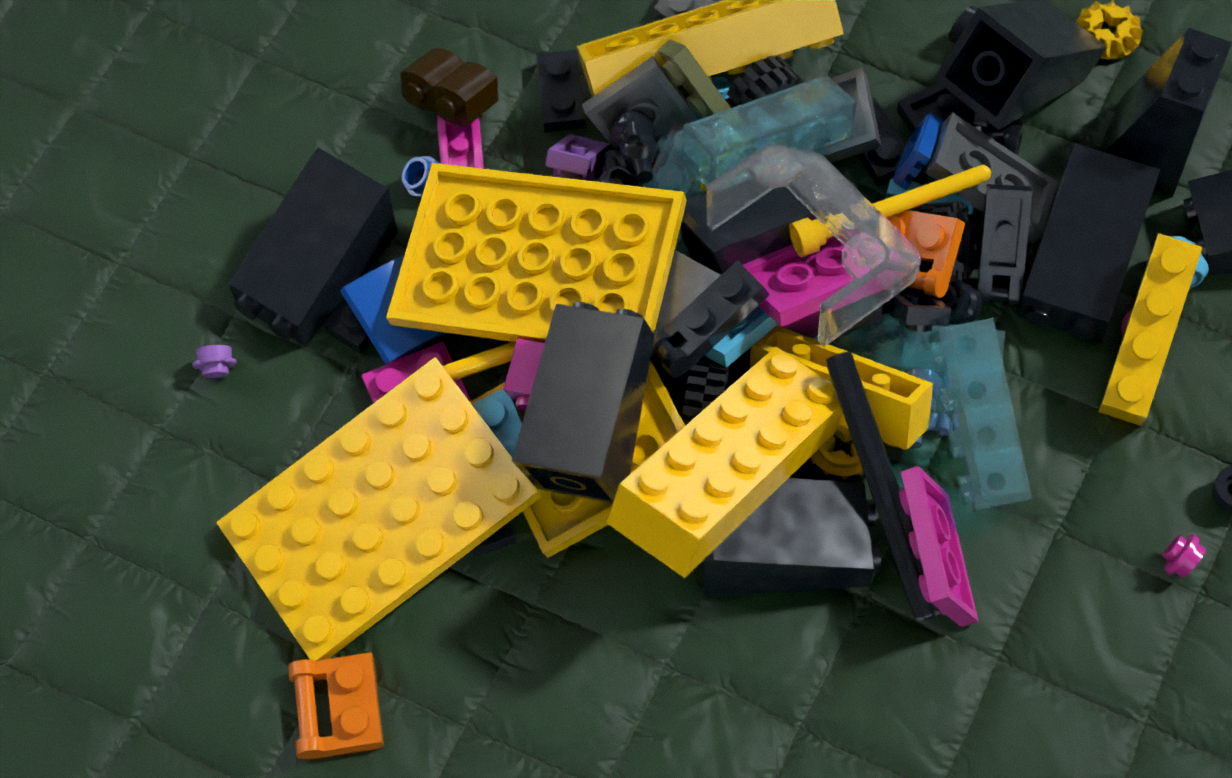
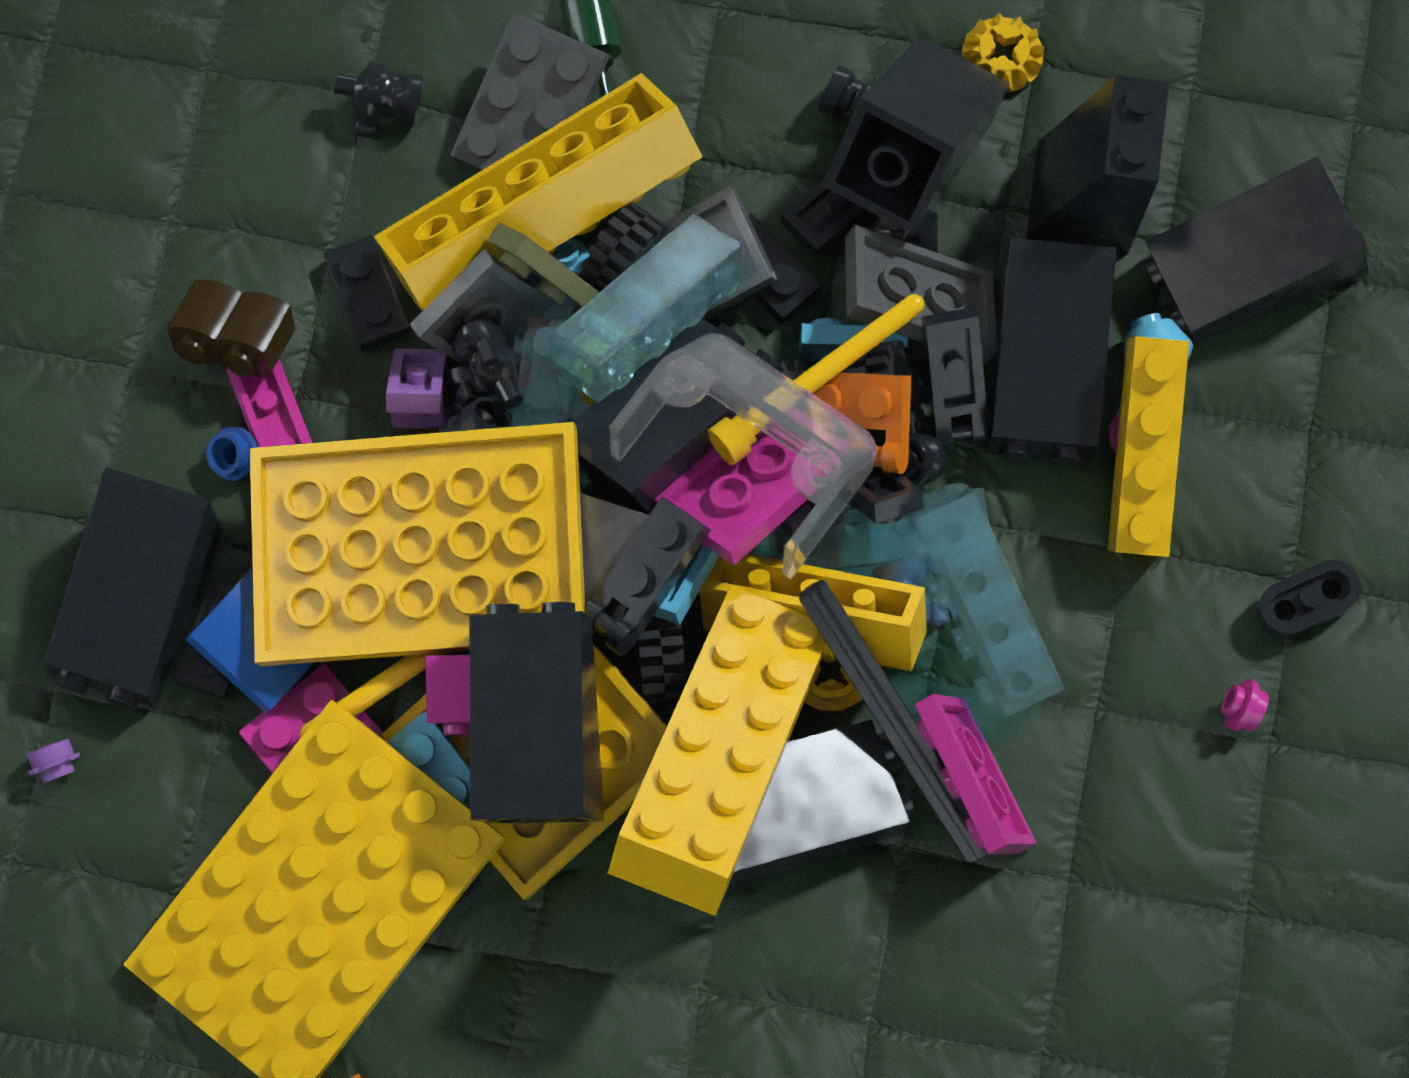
camera: 25 degrees left, 10 degrees up
blue tile [893,113,943,190] -> none

